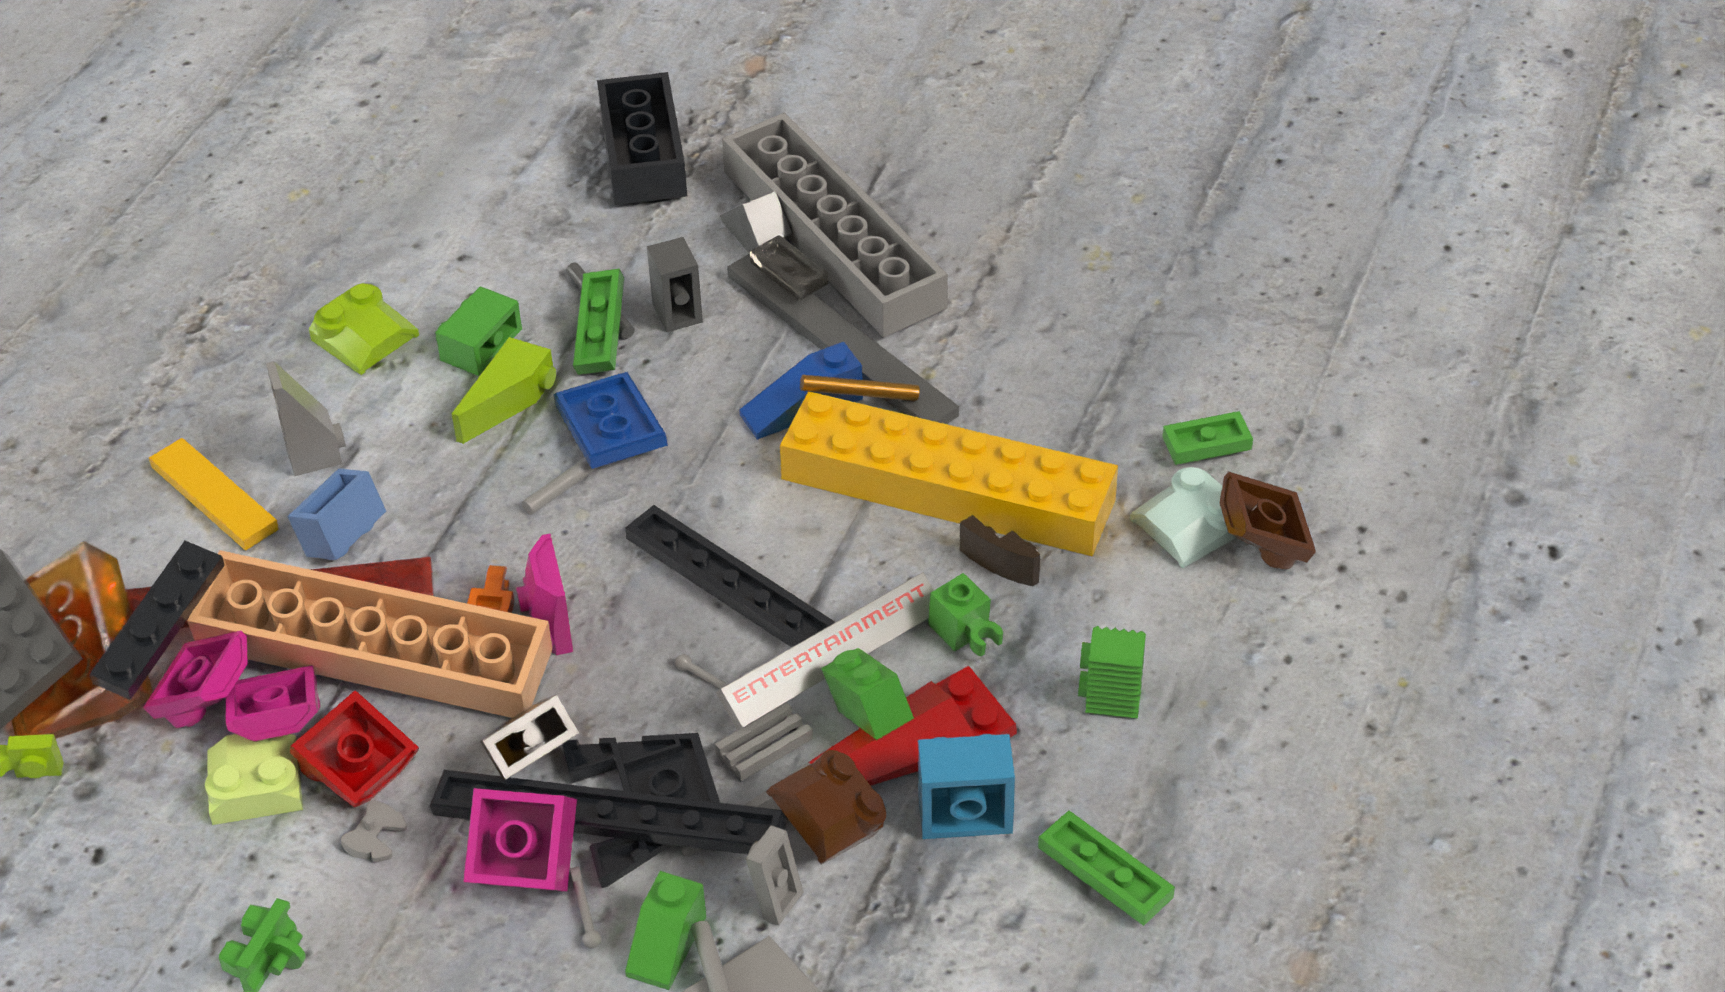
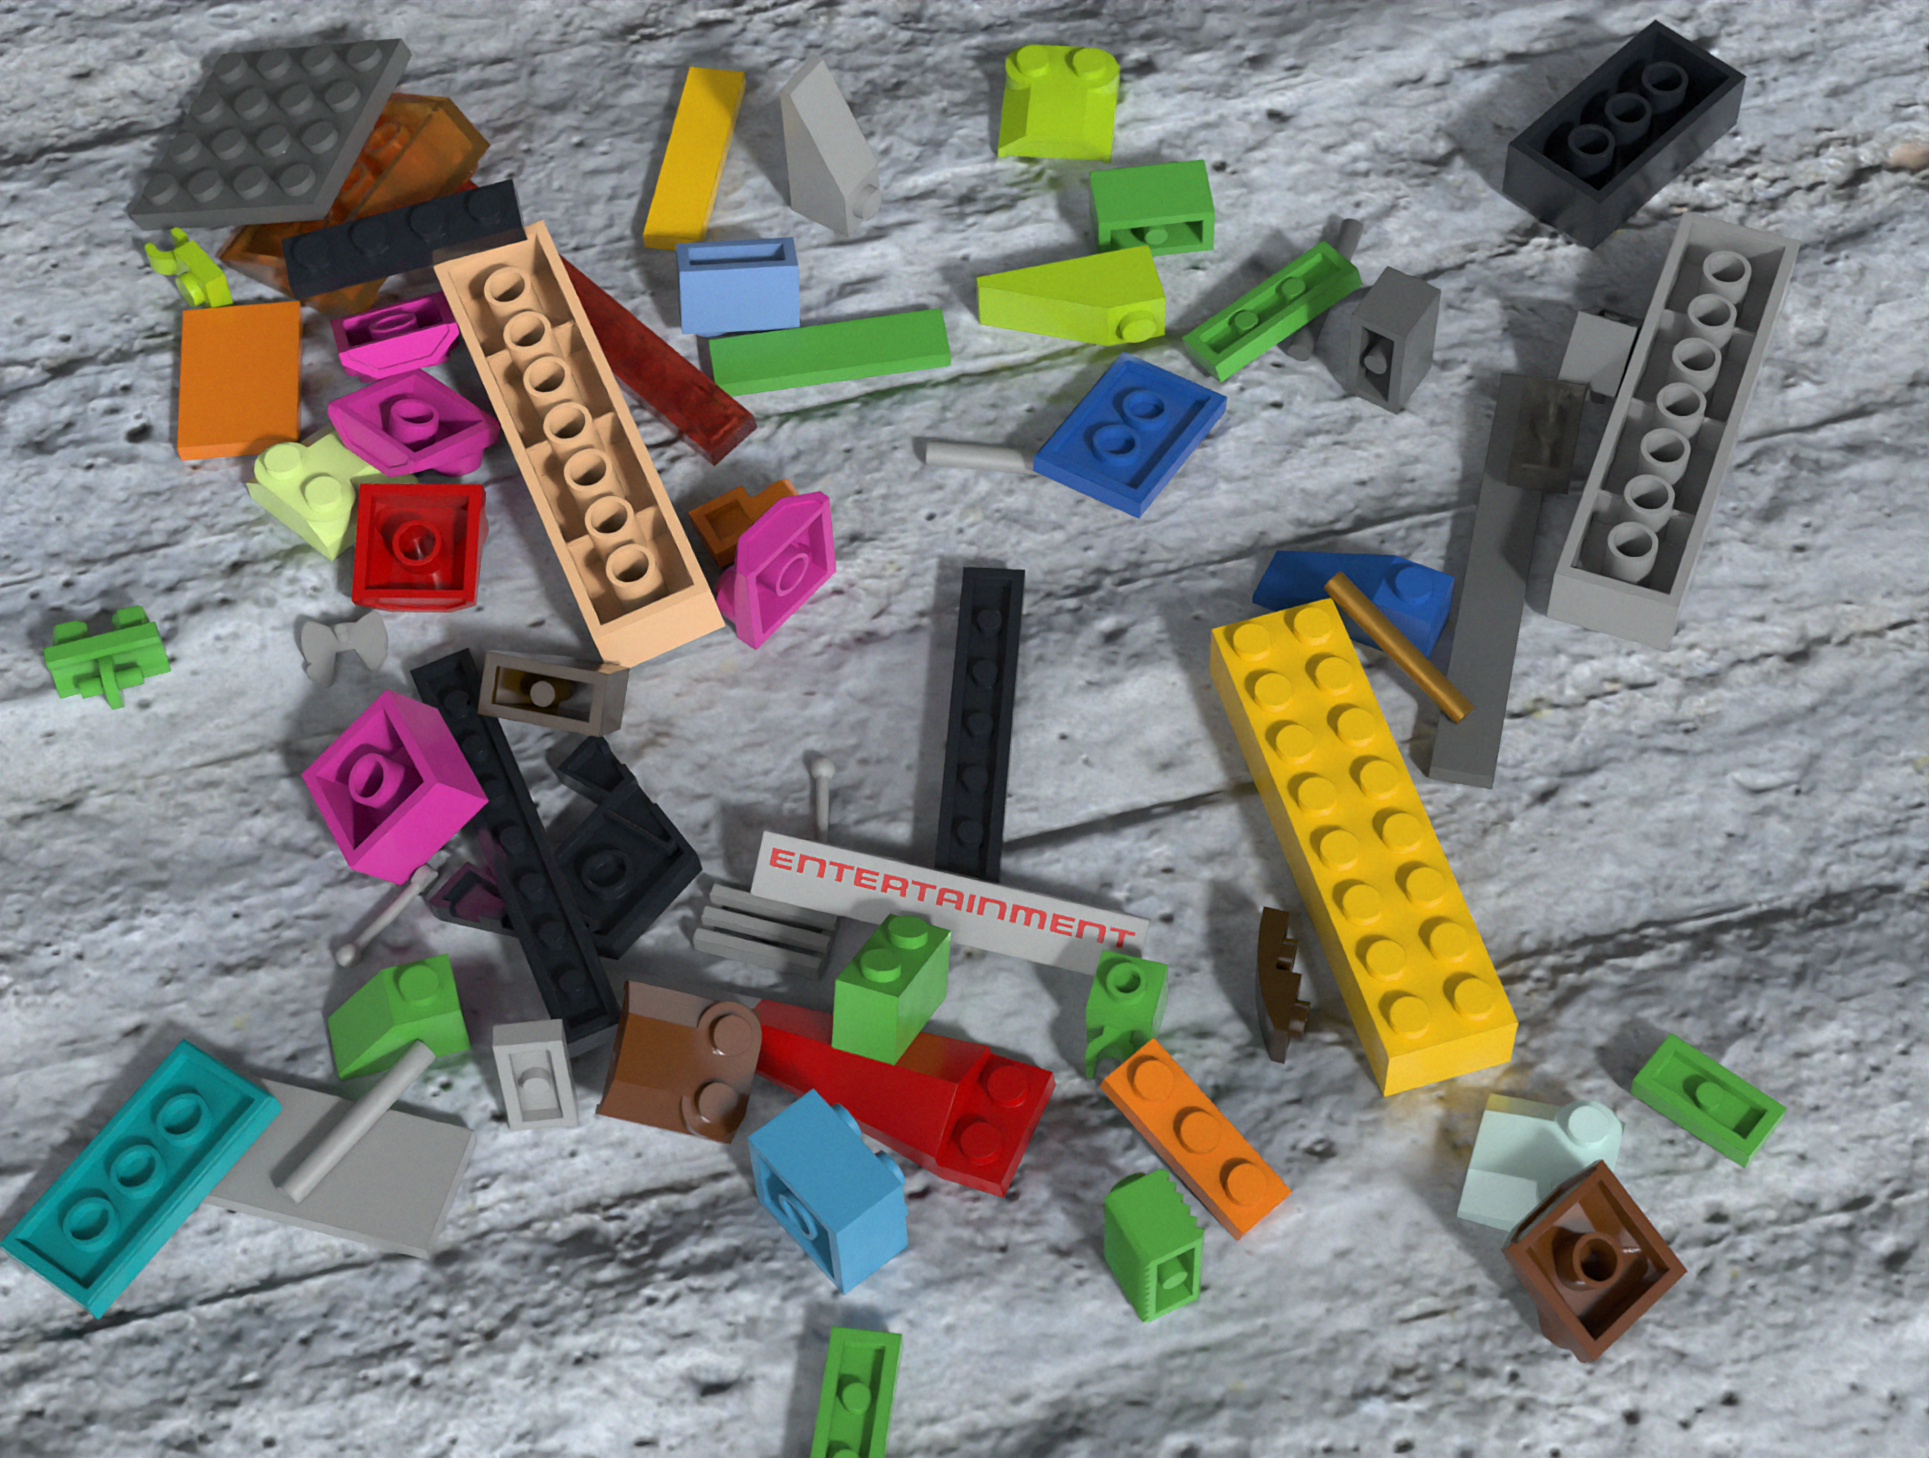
camera: 55 degrees right, 10 degrees up
none -> orange tile [177,301,303,461]
none -> bright green tile [708,308,951,399]
none -> orange plate [1099,1037,1292,1242]

